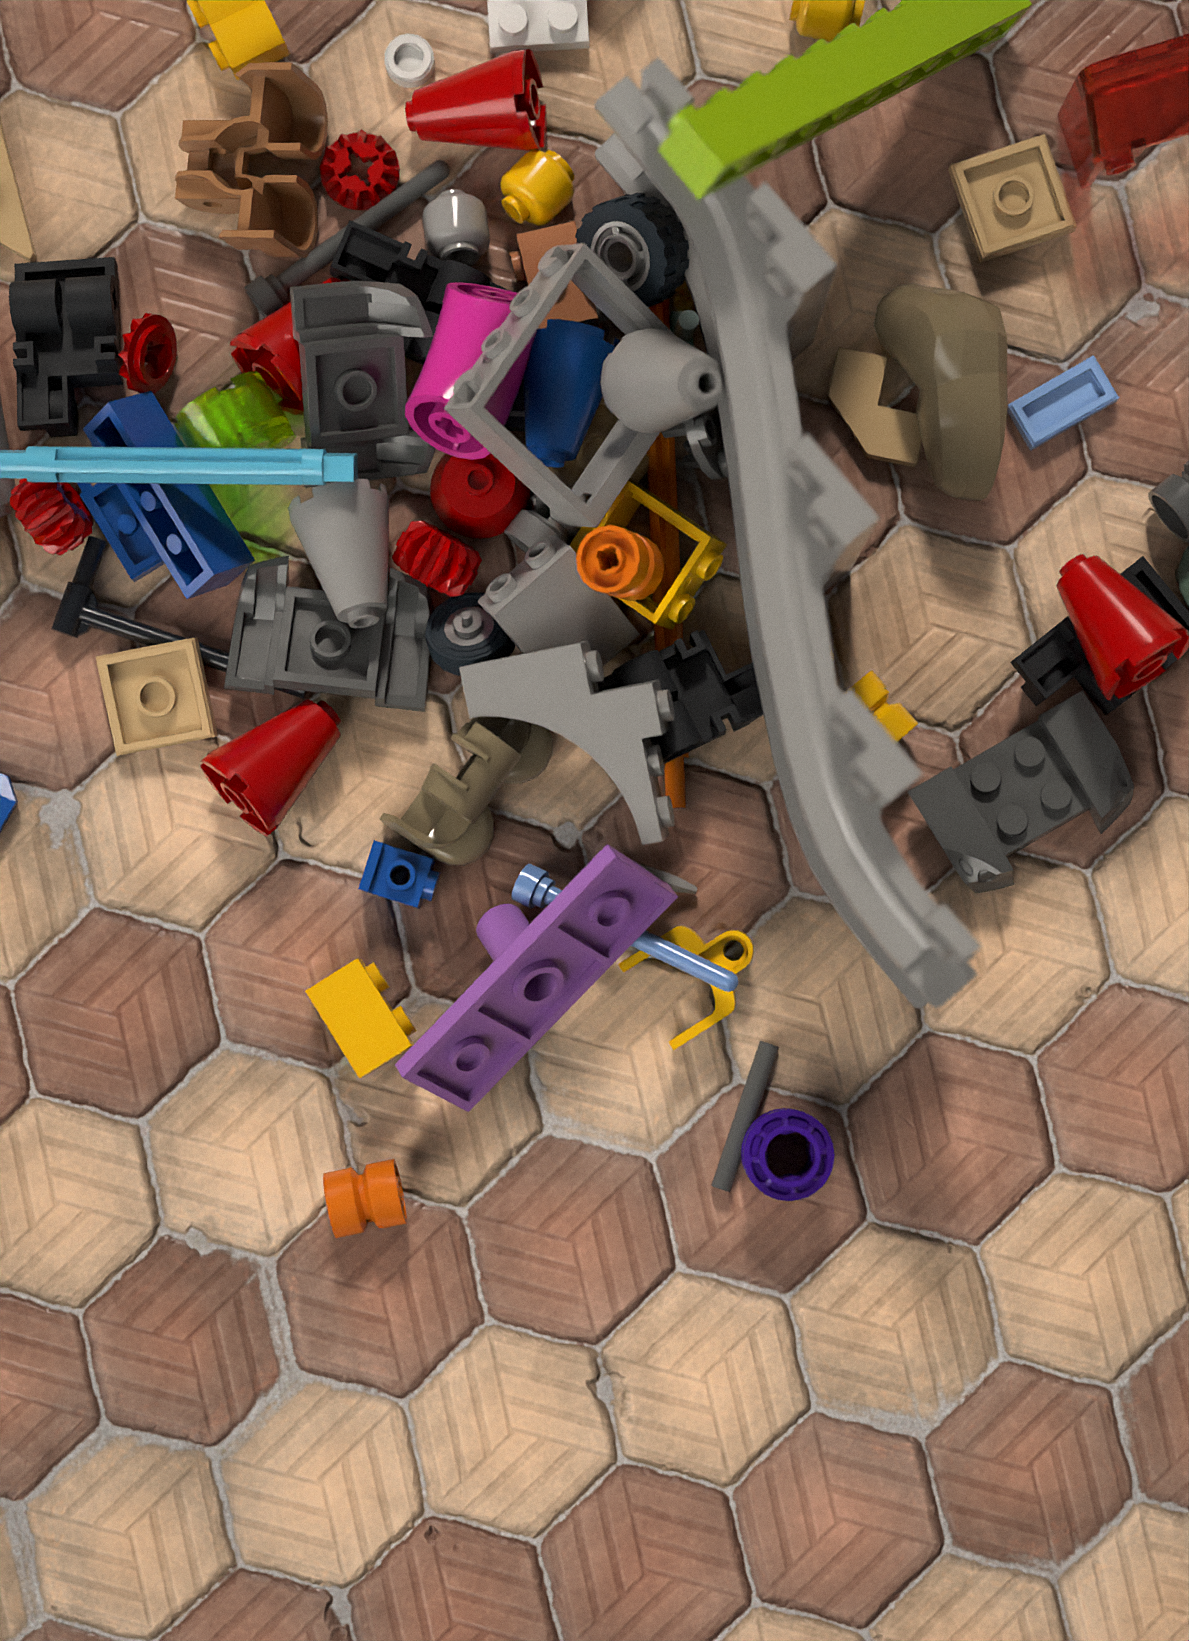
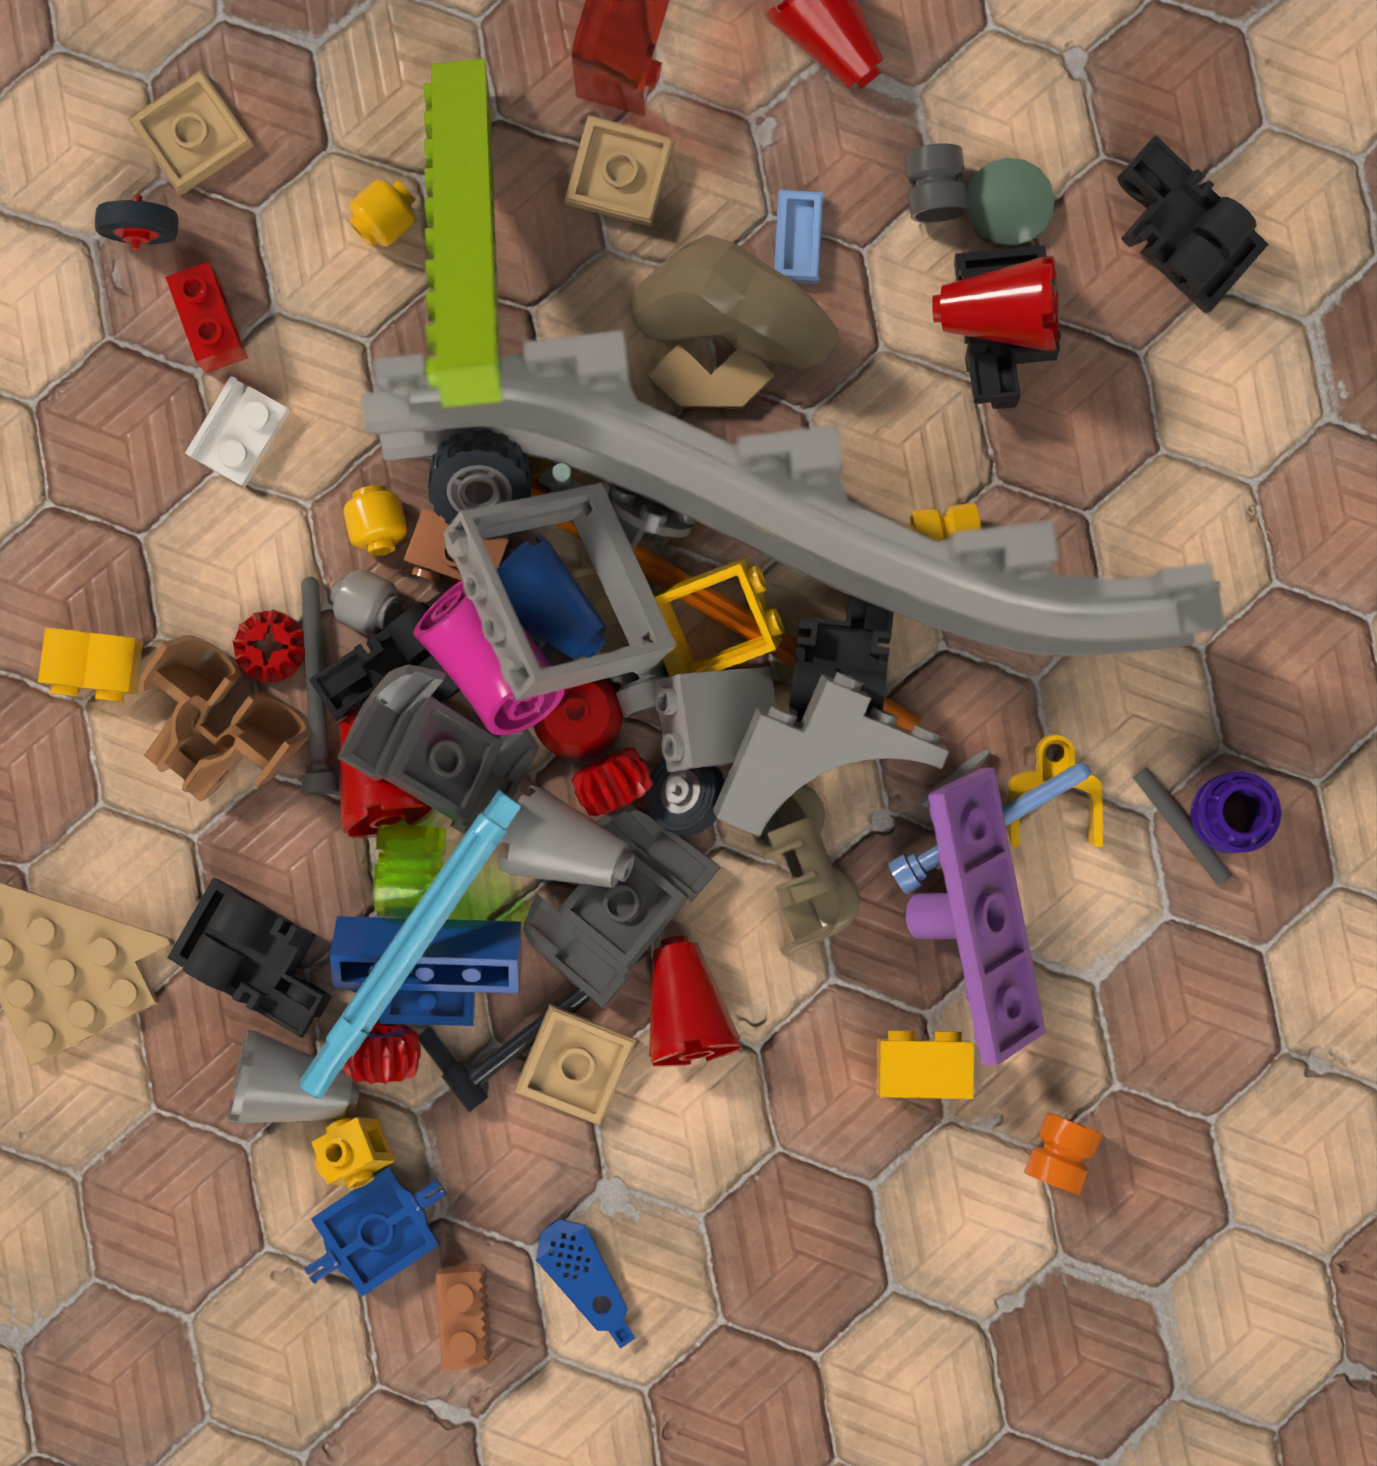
camera: 60 degrees left, 0 degrees up
red gear [118,313,177,394] -> none
blue brick [358,840,441,909] -> none
white tile [384,34,435,88] -> none
red cone [405,49,547,151] -> none
orange wheel [576,525,664,601] -> none
light grey cone [600,328,726,433] -> none
dark grey piece [907,690,1134,893] -> none

